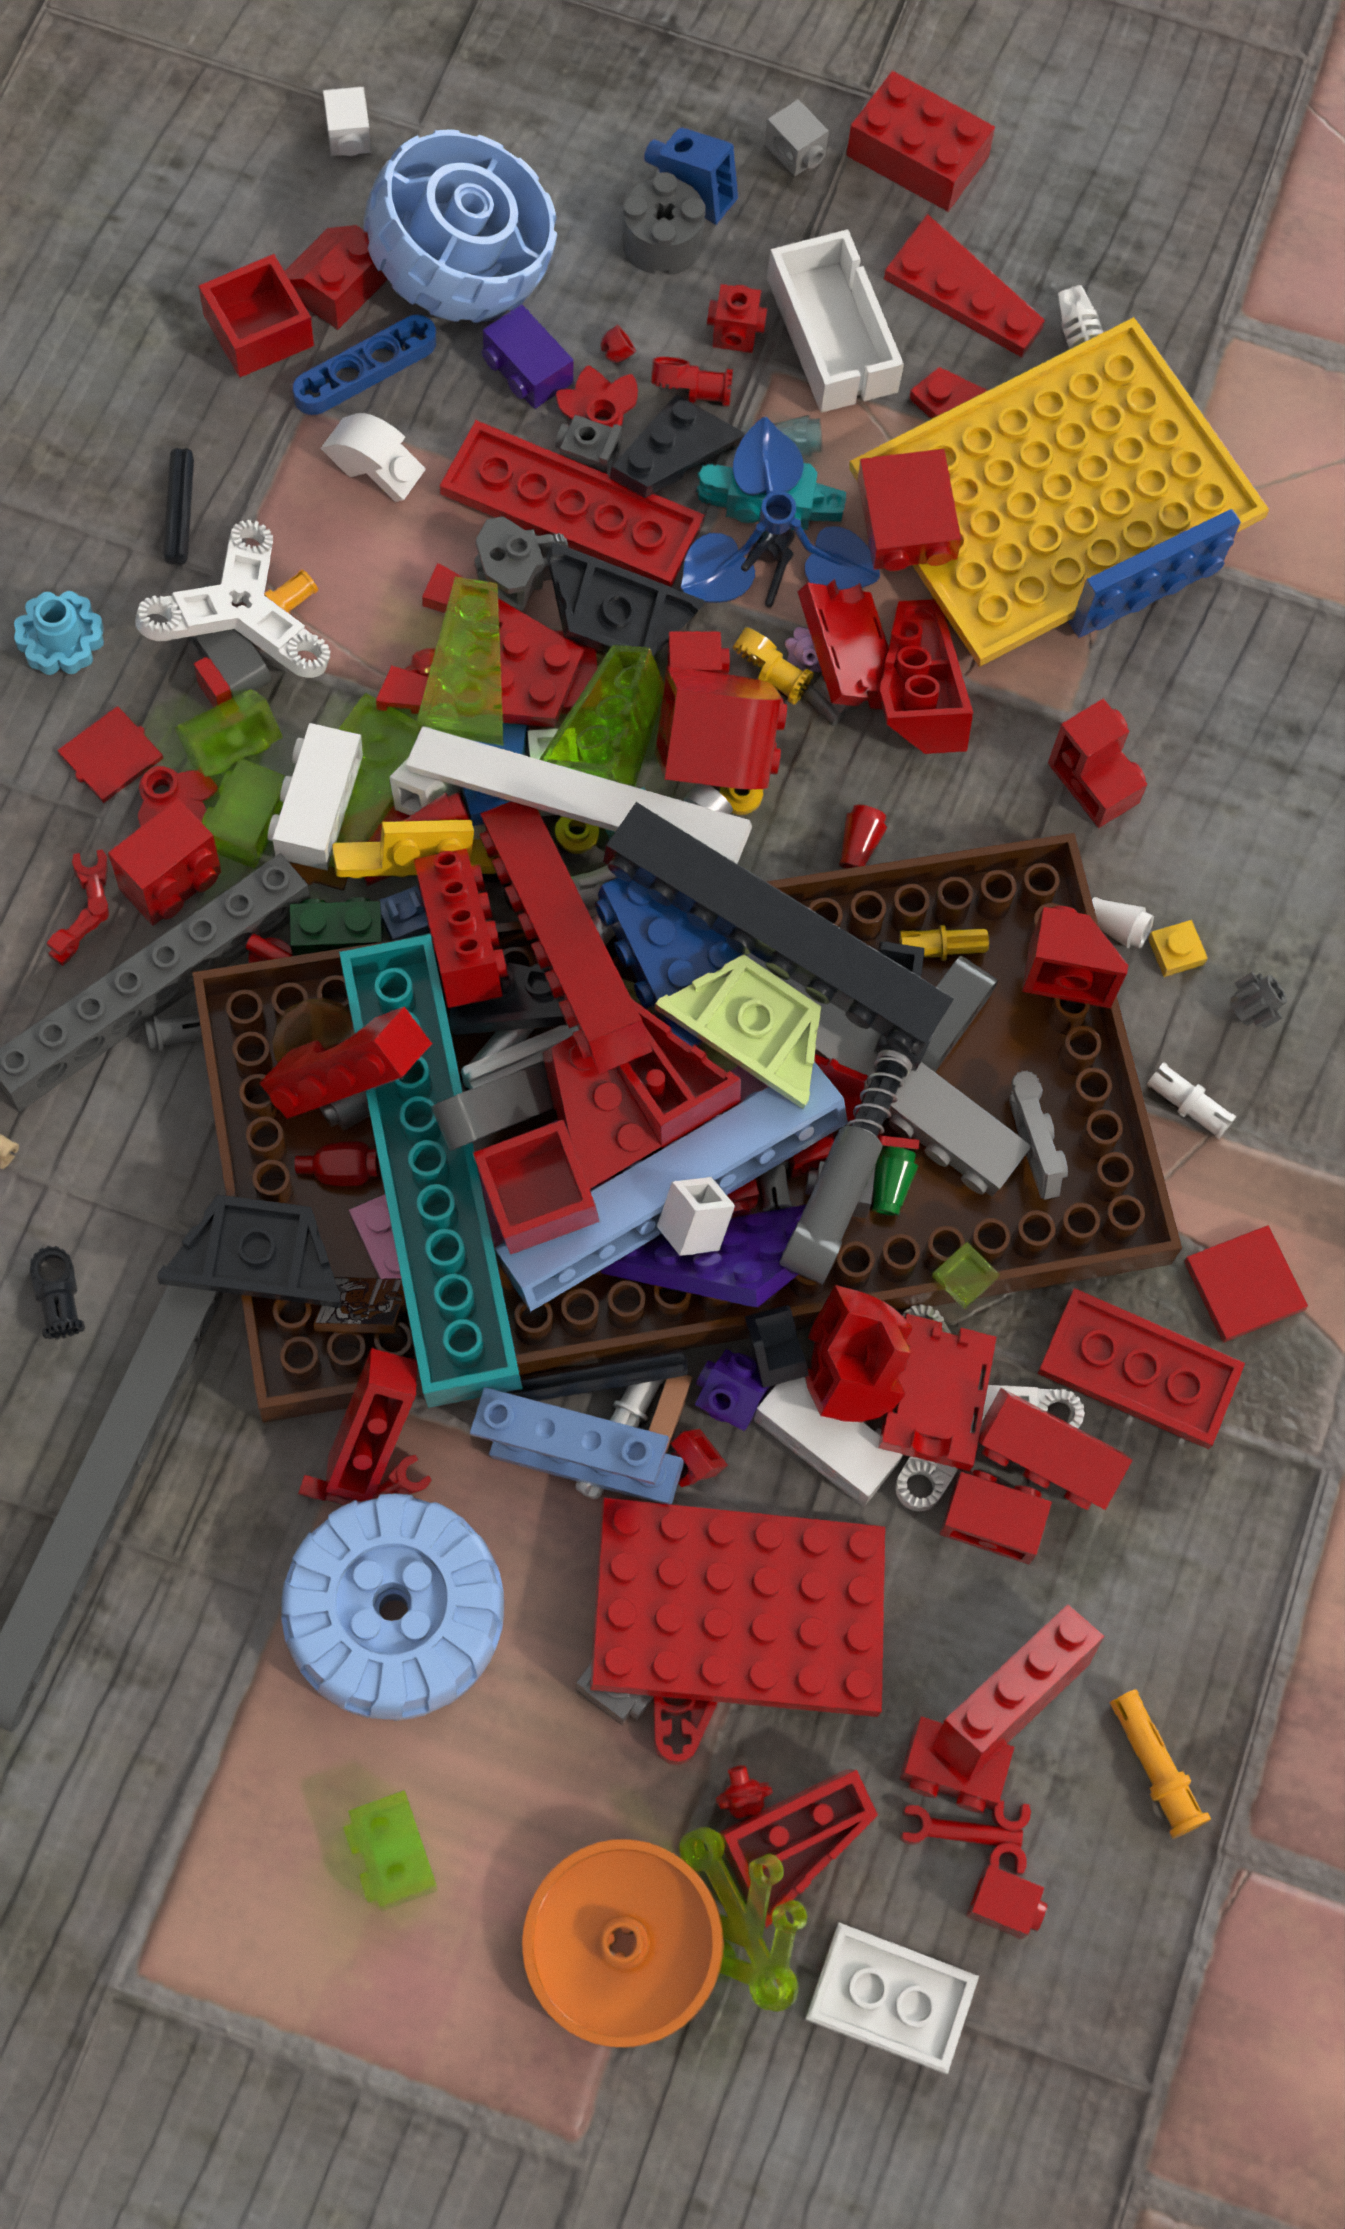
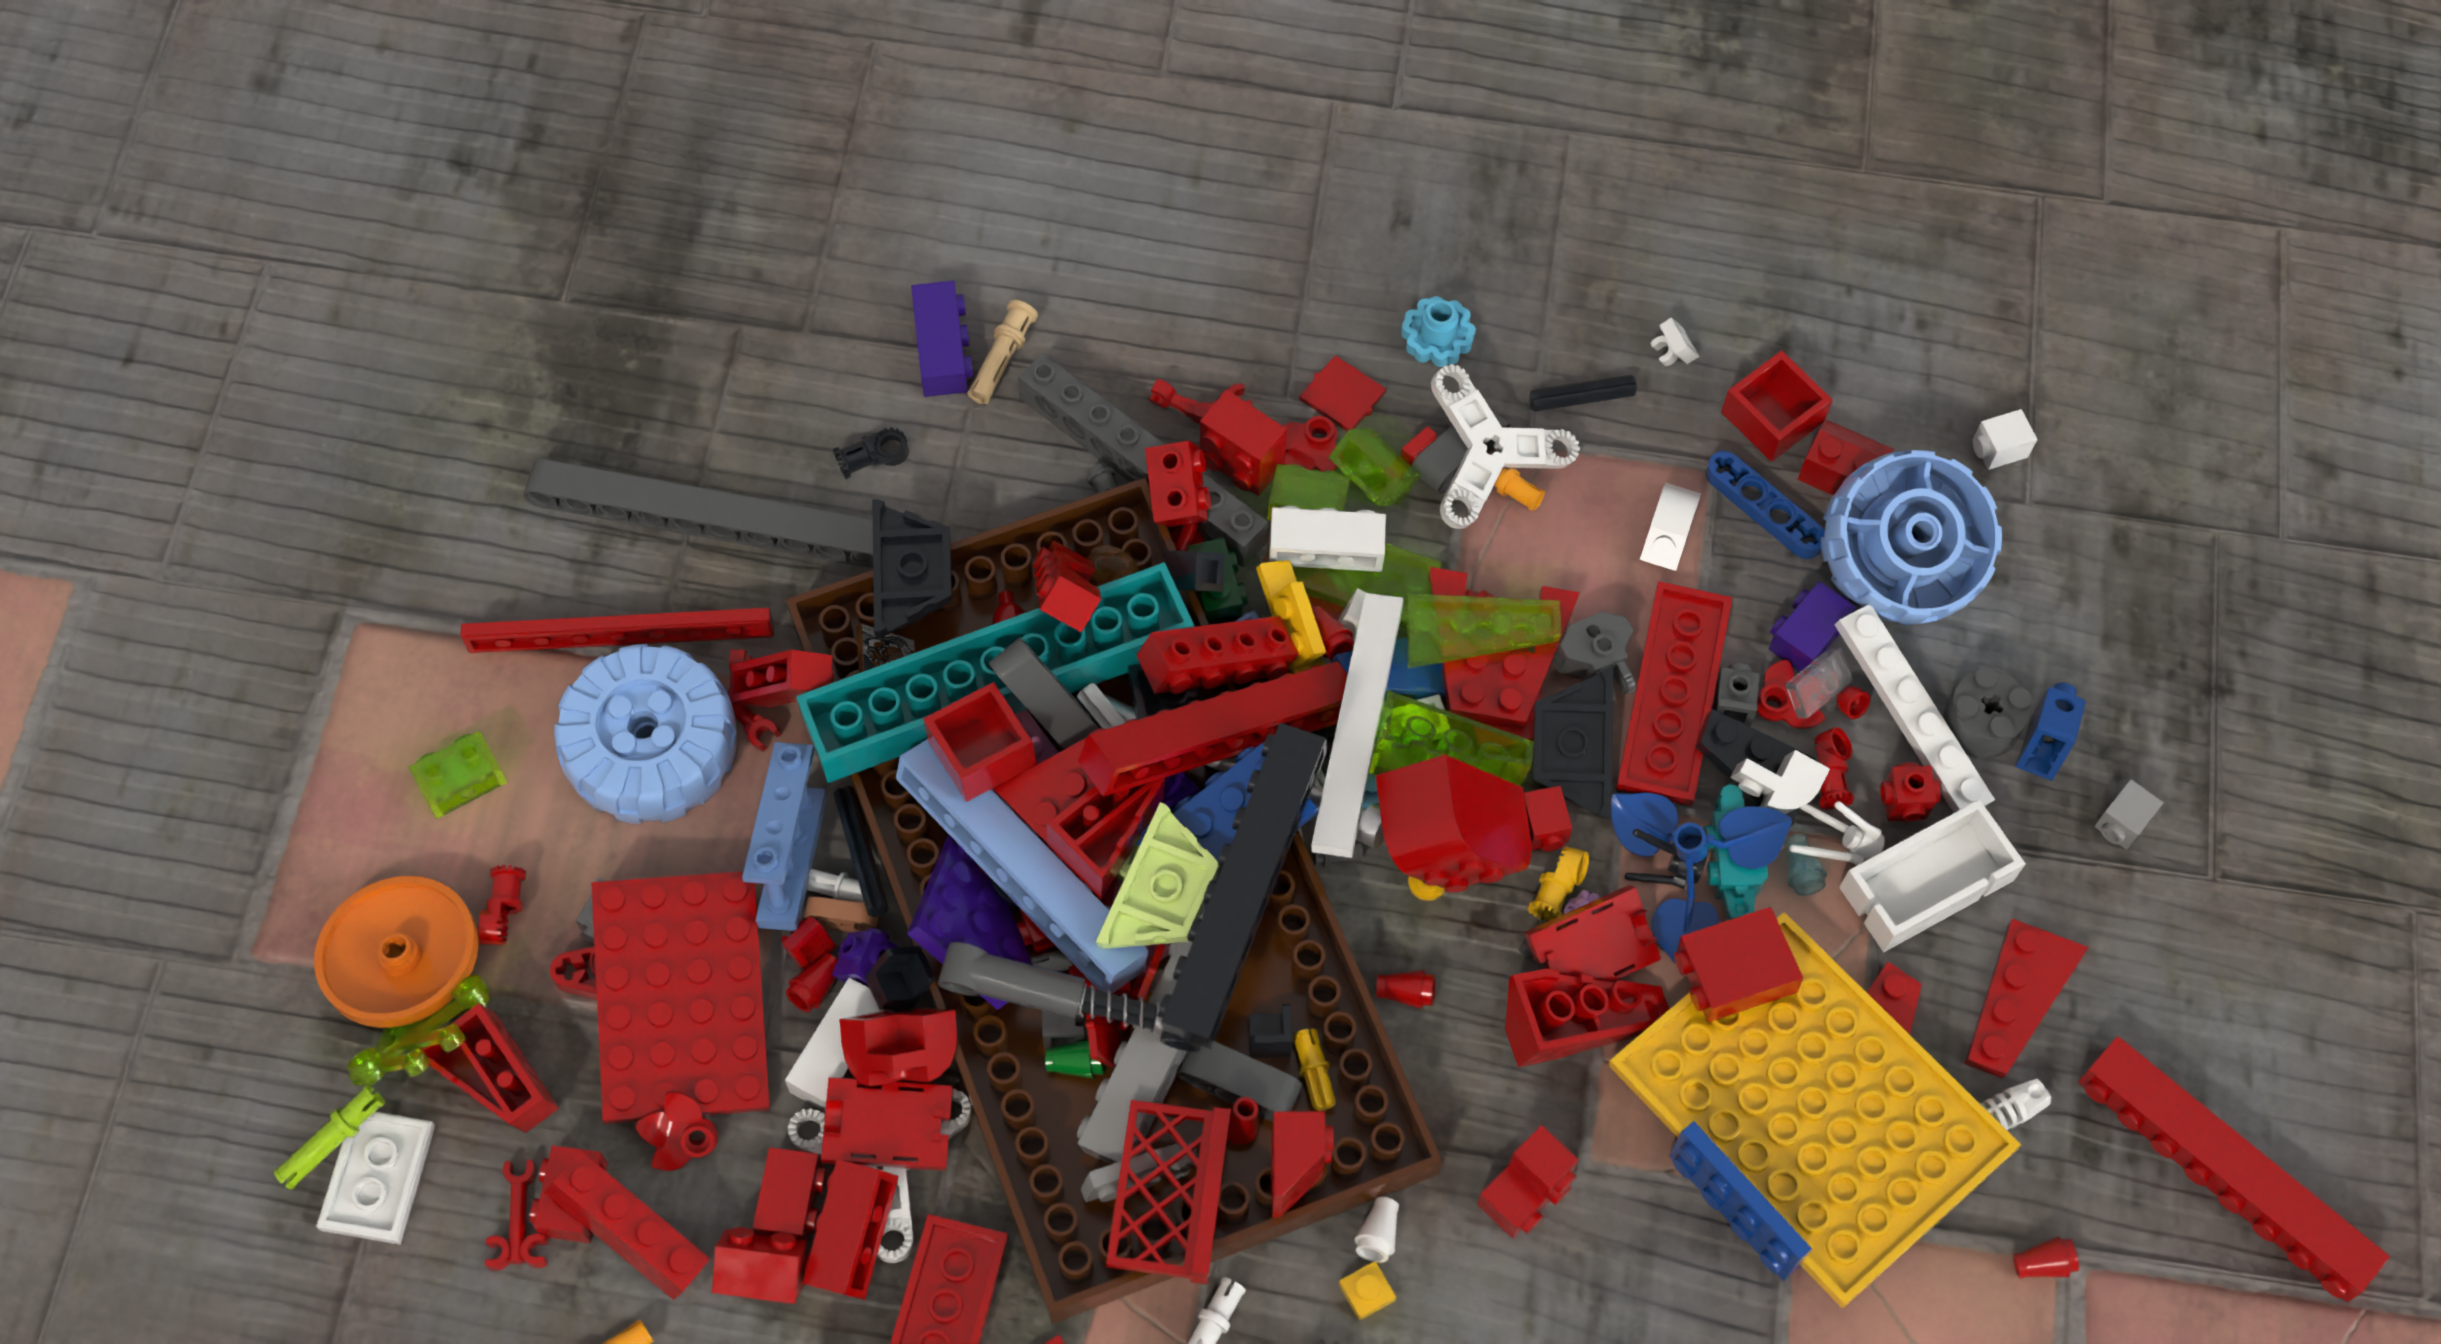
camera: 85 degrees right, 5 degrees down
white brick [657,1177,735,1256] -> none
red plant [715,1765,773,1818] -> none
red brick [846,70,995,212] -> none
clear neon green tile [932,1242,1000,1309] -> none
red brick [966,1865,1048,1939] -> none
none -> lime pin [273,1084,385,1190]
none -> red tile [460,608,774,653]
none -> red connector [478,865,526,945]
none -> red plate [635,1091,718,1171]
none -> red brick [712,1227,808,1304]
none -> red cone [785,953,838,1013]
none -> red fence [1106,1100,1231,1285]
none -> red brick [1145,441,1211,527]
none -> black panel [1164,551,1224,592]
none -> red cone [1227,1097,1259,1145]
none -> white tile [1651,317,1699,366]
none -> white brick [1730,750,1830,814]
none -> clear plate [1785,647,1853,718]
none -> white plant [1789,801,1885,866]
none -> white plate [1835,604,1995,813]
none -> red cone [2013,1236,2079,1279]
none -> red brick [2078,1036,2390,1303]

